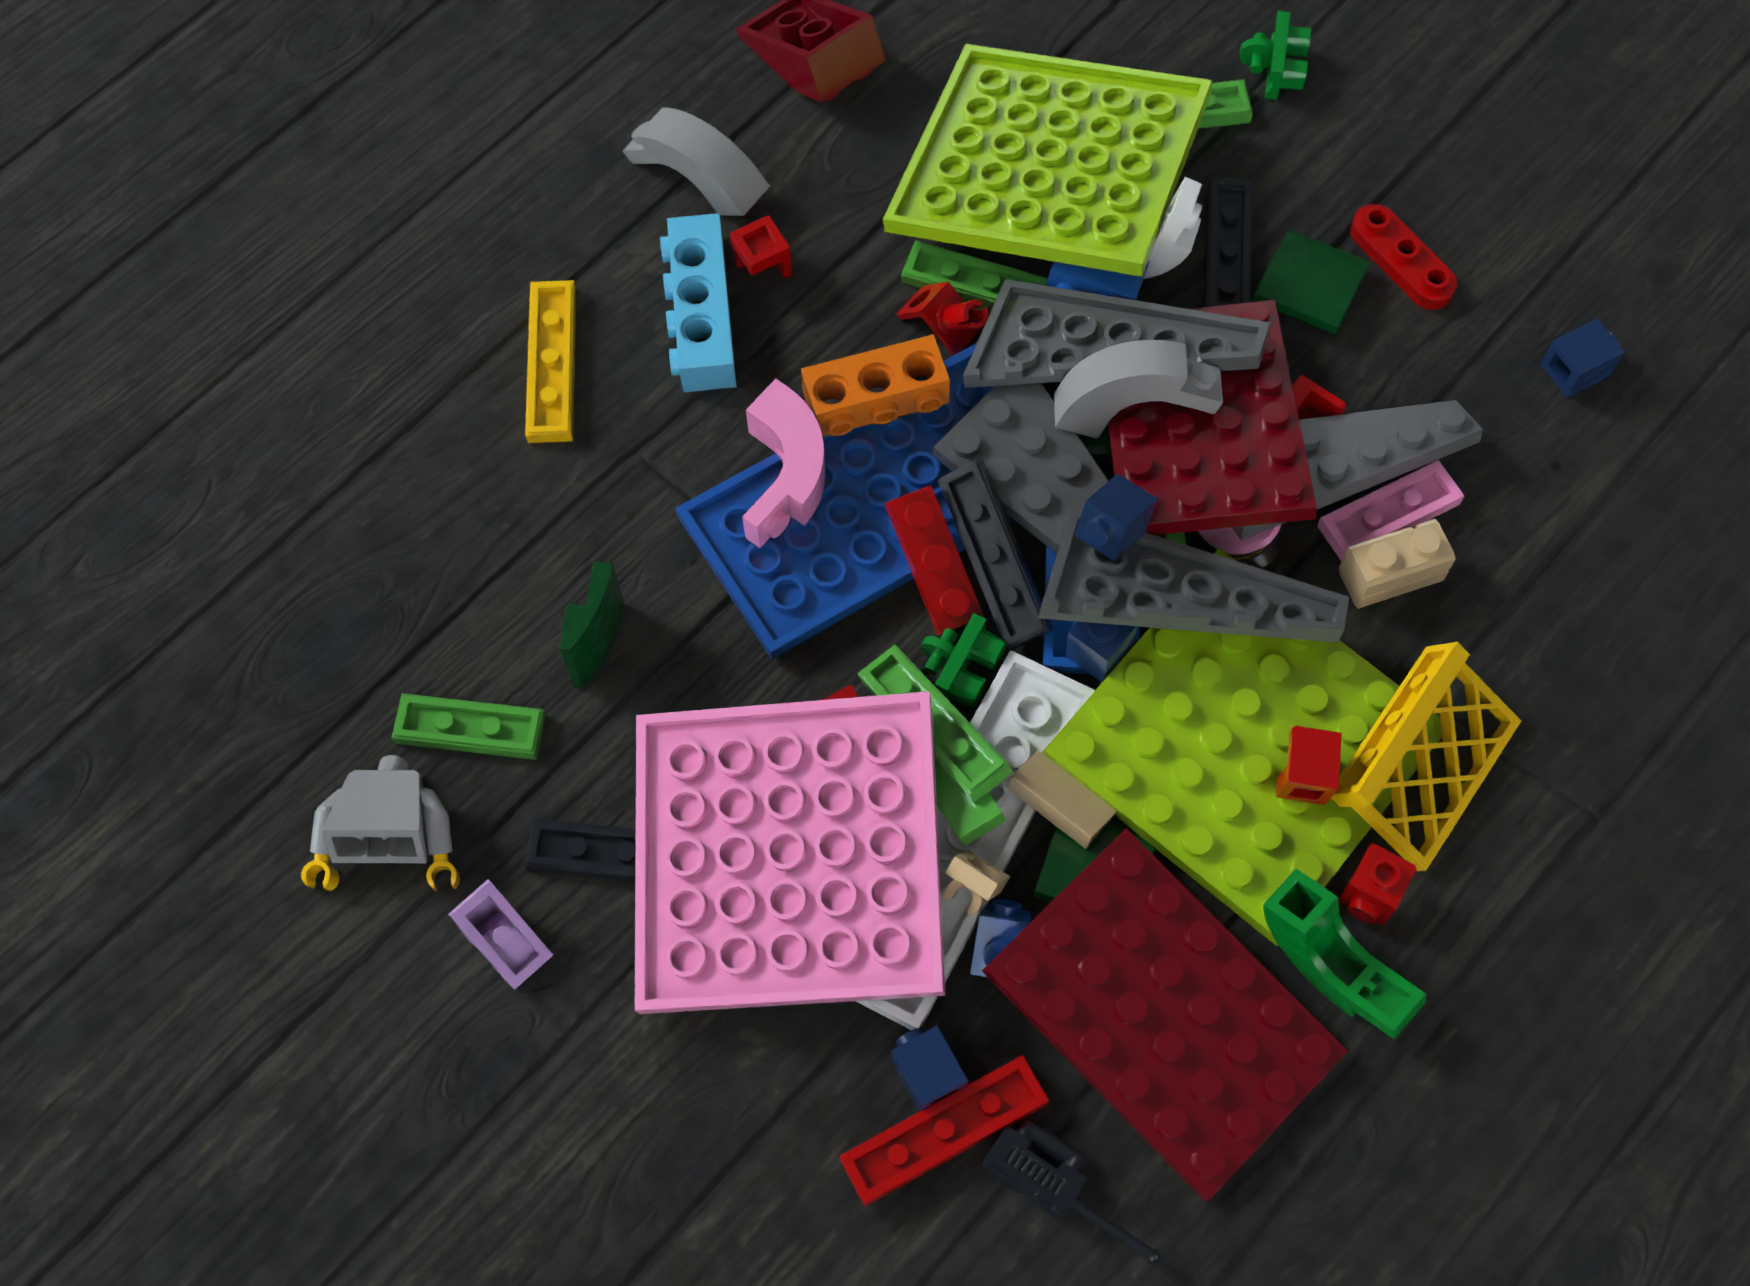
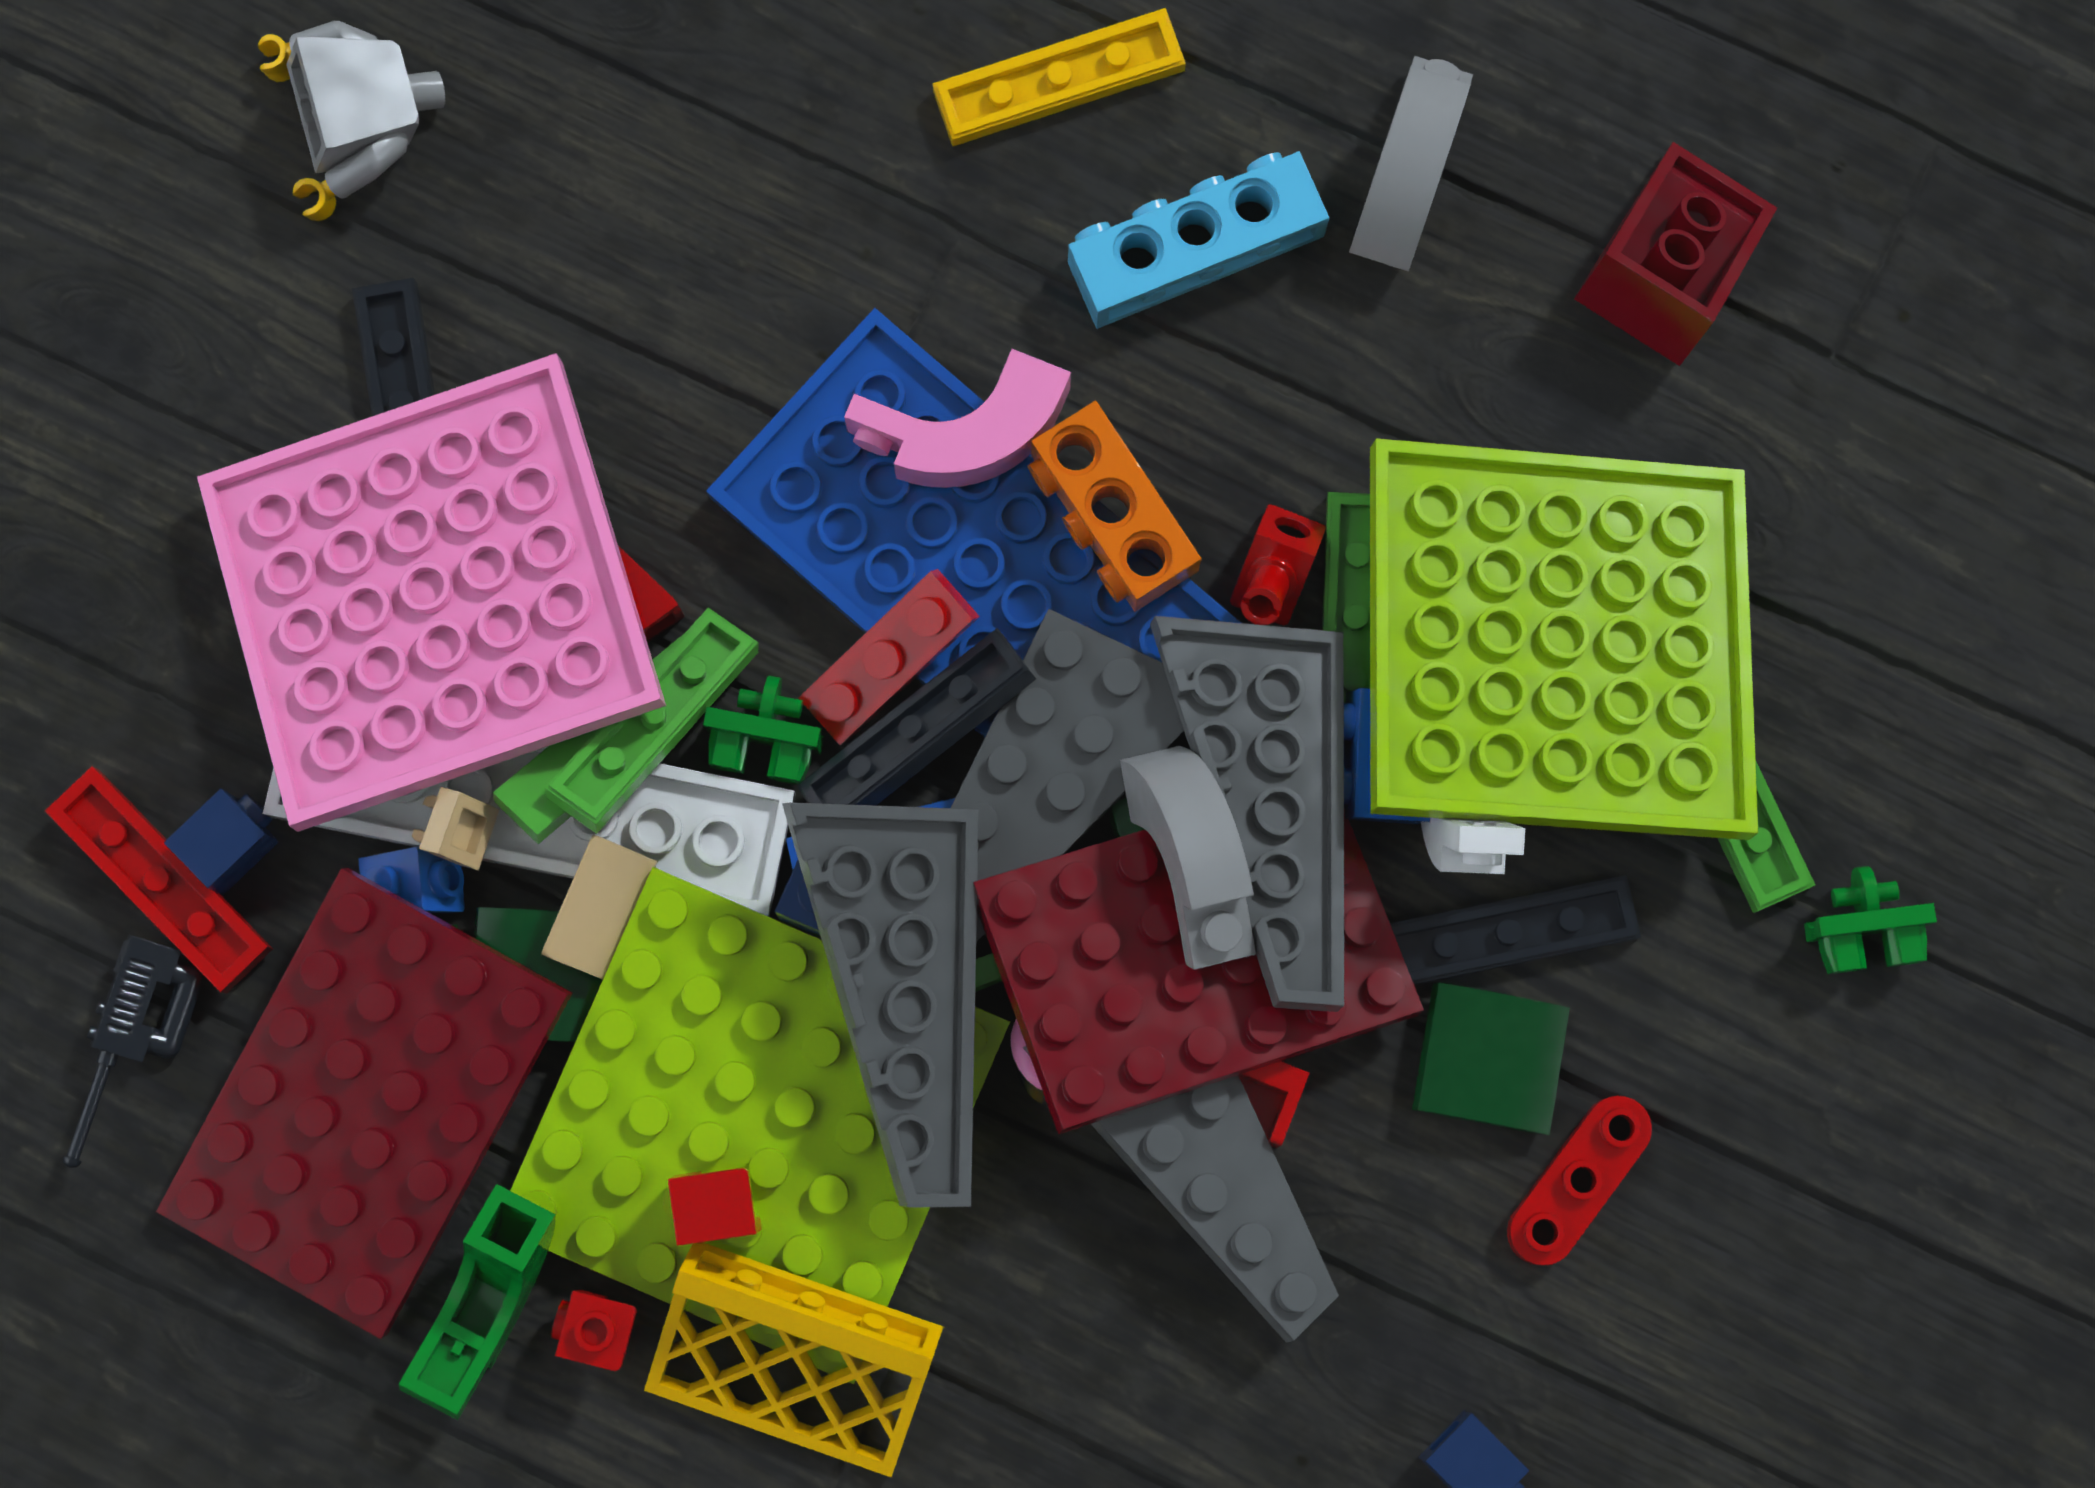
camera: 70 degrees right, 15 degrees up
bright green tile [392,693,546,760] -> none
lavender slope [449,880,553,990] -> none
dark green slope [559,561,624,687] -> none
red panel [730,215,792,279] -> none
dark blue brick [1074,473,1158,561] -> none
bright pink plate [1318,460,1464,561] -> none
tan brick [1339,519,1455,609] -> none

